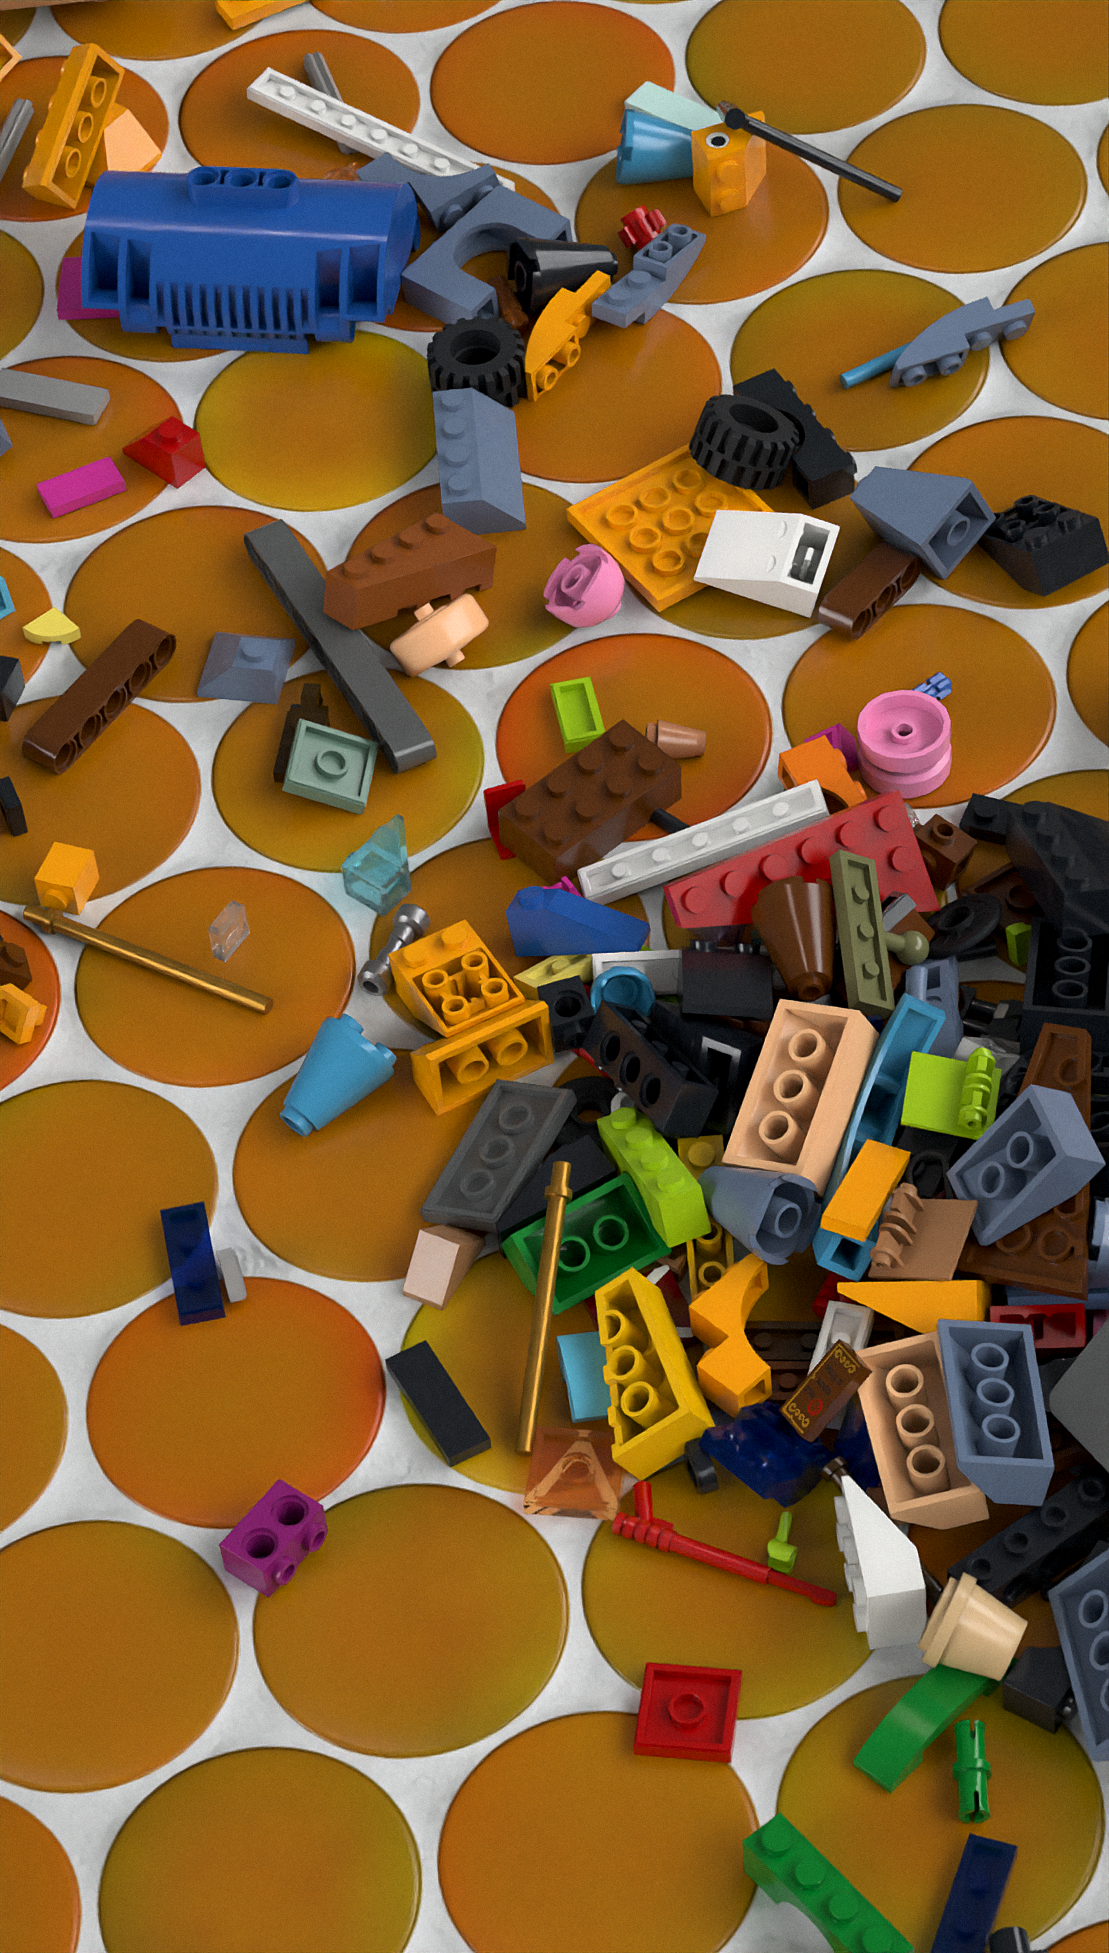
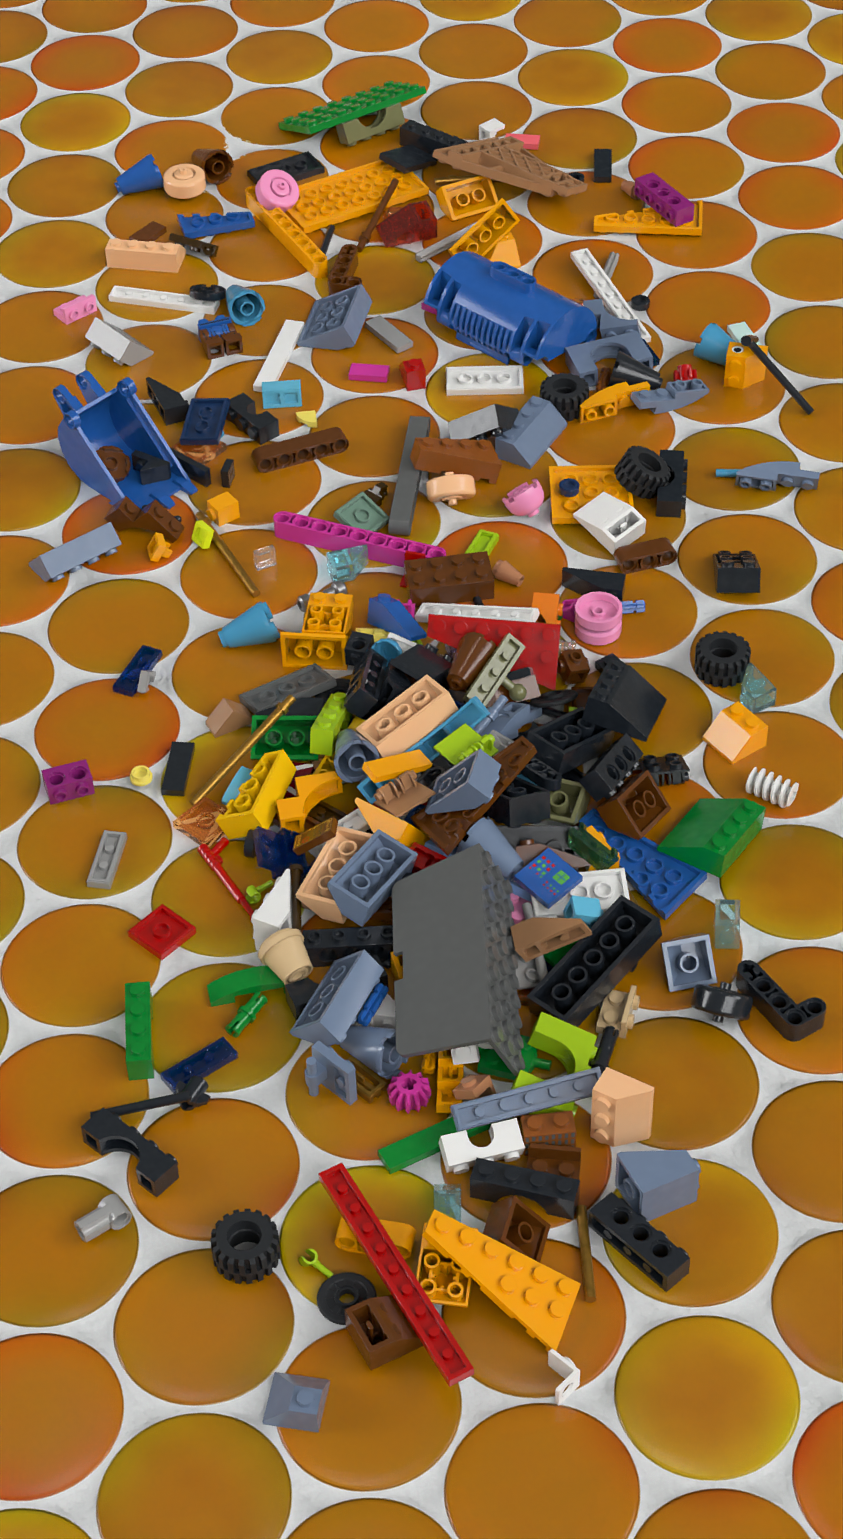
camera: 30 degrees right, 5 degrees down
sand blue slope [197,632,296,704] -> none
sand blue slope [850,466,996,580] -> none
none -> light grey tile [86,830,127,889]
none -> light yellow plate [130,765,153,786]
none -> neon yellow plate [191,520,214,549]
none -> dark pink beam [273,511,446,567]
none -> white tile [446,365,524,396]
none -> slope [448,404,519,440]
none -> dark blue tile [559,478,580,497]
none -> black slope [562,567,626,601]
none -> black tile [631,295,650,311]

